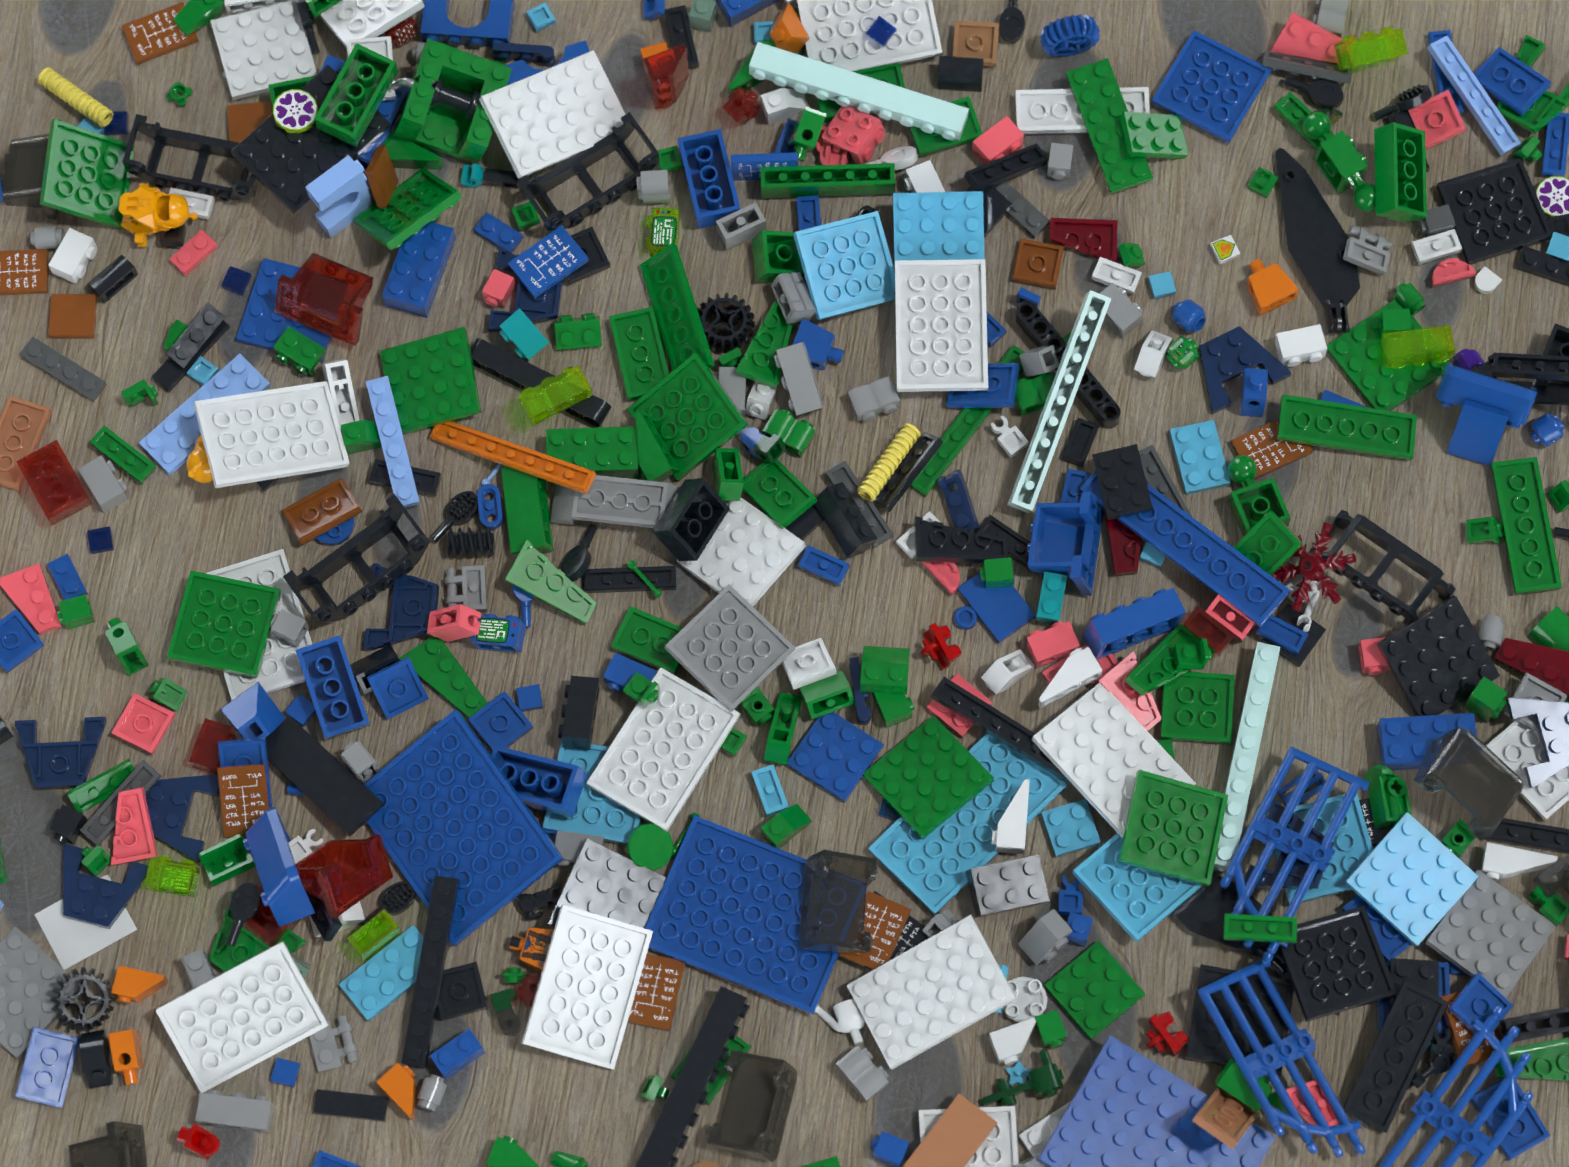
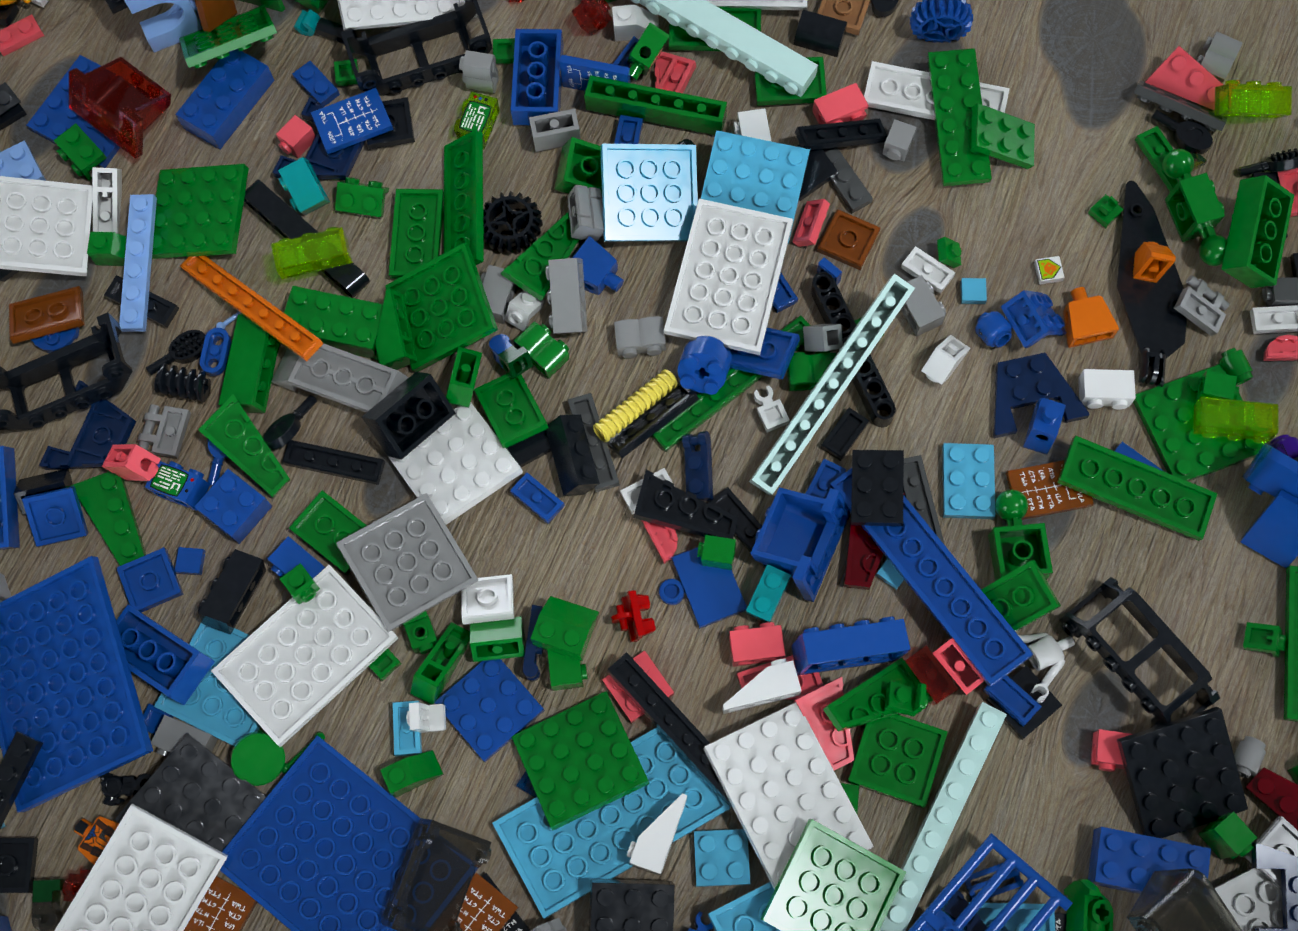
camera: 15 degrees right, 0 degrees up
clear blue tile [221,266,252,295] -> none
green plate [501,967,526,983] -> none
green hinge [627,560,662,597] -> none
green plate [718,347,742,367] -> none
coral bracket [822,106,885,164] -> none
white piece [865,146,918,171] -> none
white slope [981,649,1035,695] -> none
dark red wing [1049,218,1118,262] -> none
blue plate [1151,30,1272,144] -> none
green head [1165,336,1199,370] -> none
dark red piece [1272,522,1356,612] -> none
none -> blue brick [194,469,272,544]
none -> white bracket [406,702,446,733]
none -> blue brick [677,336,732,395]
none -> coral plate [792,199,830,247]
none -> blue bracket [1001,290,1067,348]
none -> orange slope [1133,242,1176,283]

